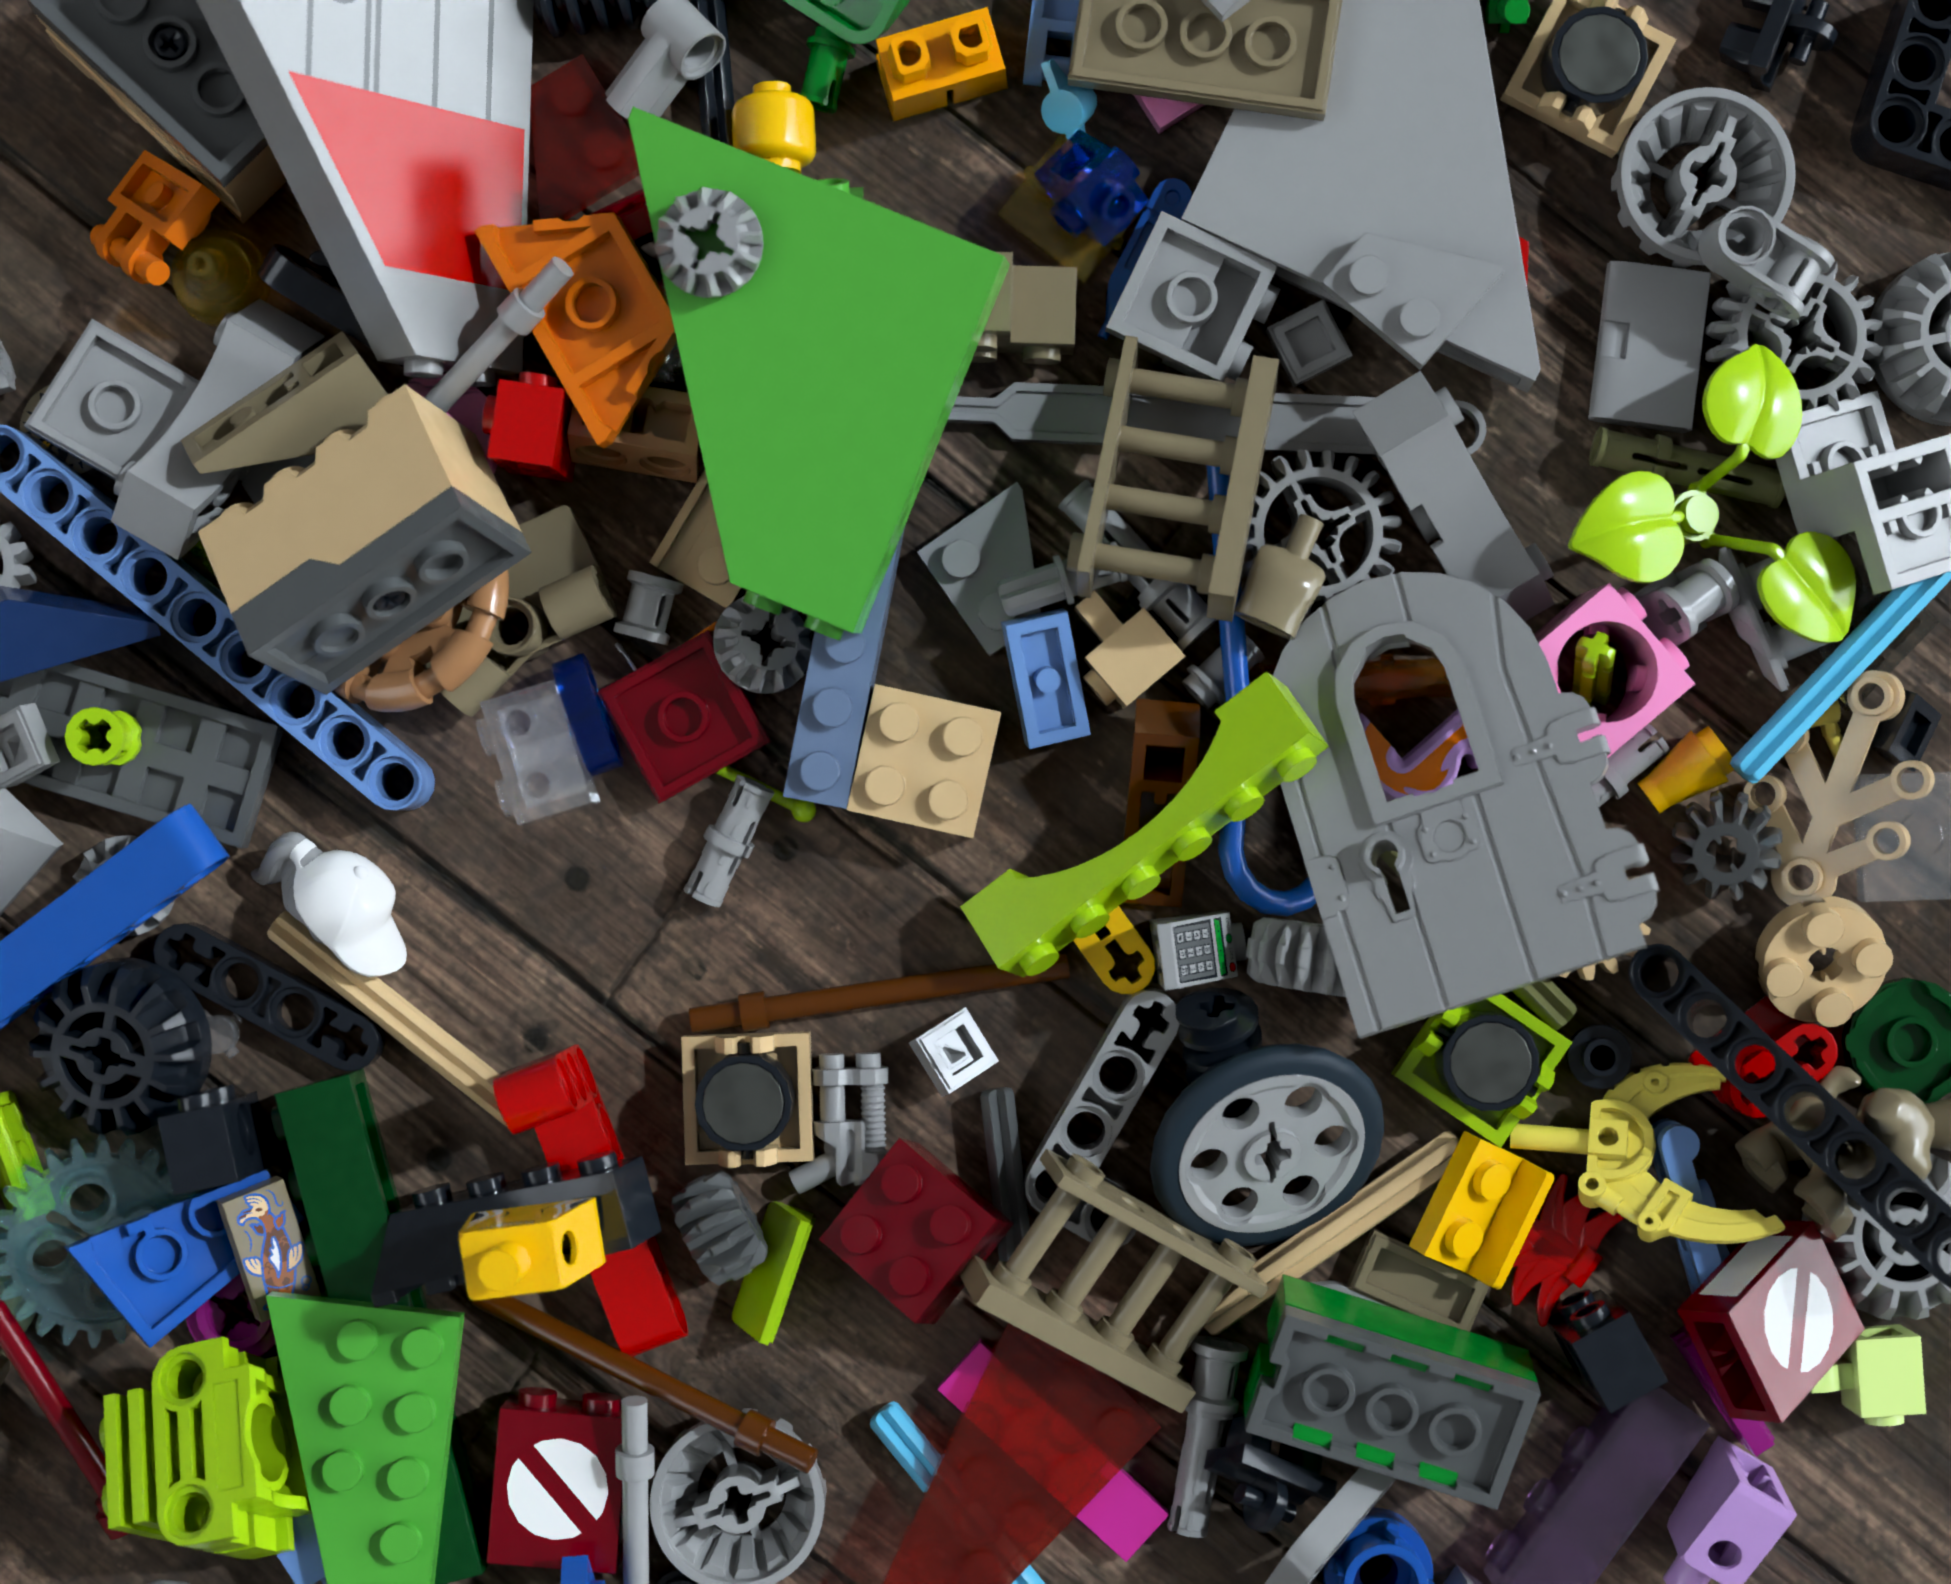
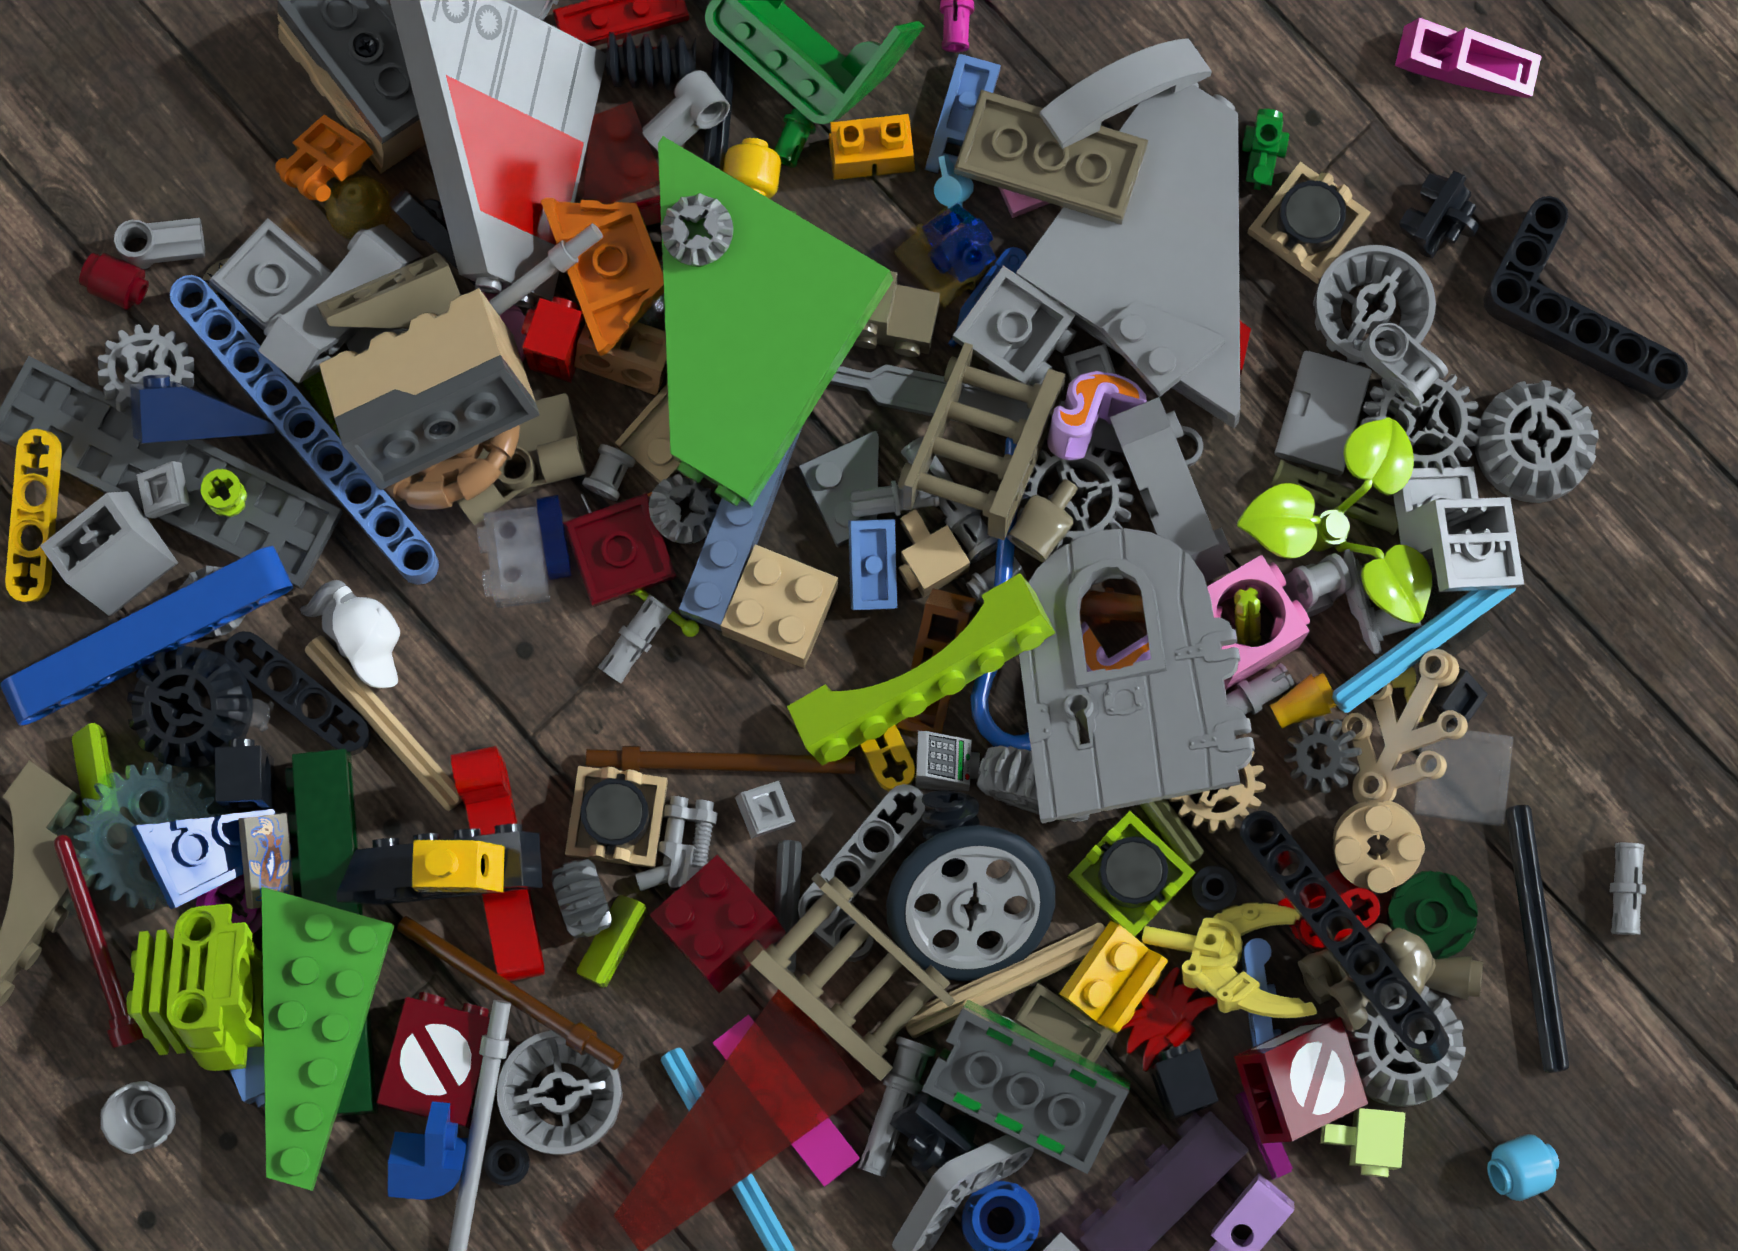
camera: 10 degrees right, 10 degrees down
none -> lavender animal [1047,371,1147,460]

